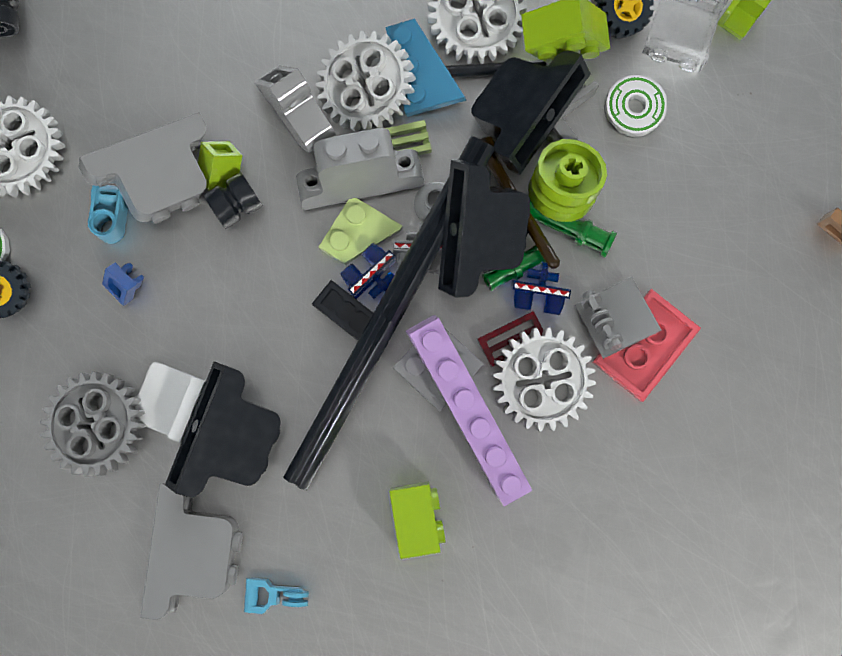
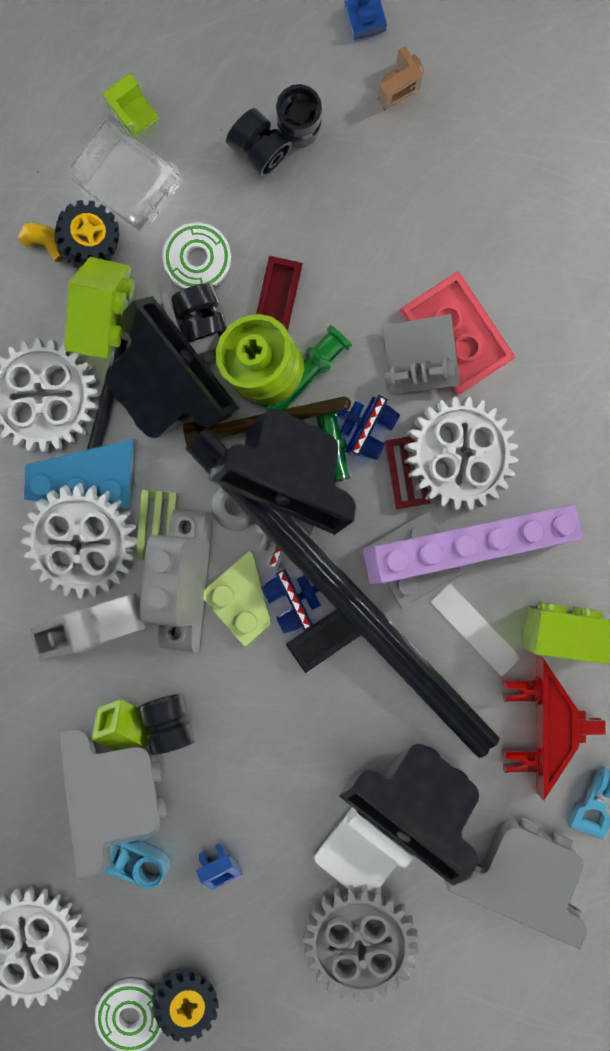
camera: 70 degrees left, 5 degrees up
none -> black wheel [171,284,227,342]
none -> black wheel [226,108,292,177]
none -> dark red tile [256,256,303,331]
none -> black wheel [276,84,322,148]
none -> white sticker [430,583,521,676]
none -> red connector [502,655,606,801]

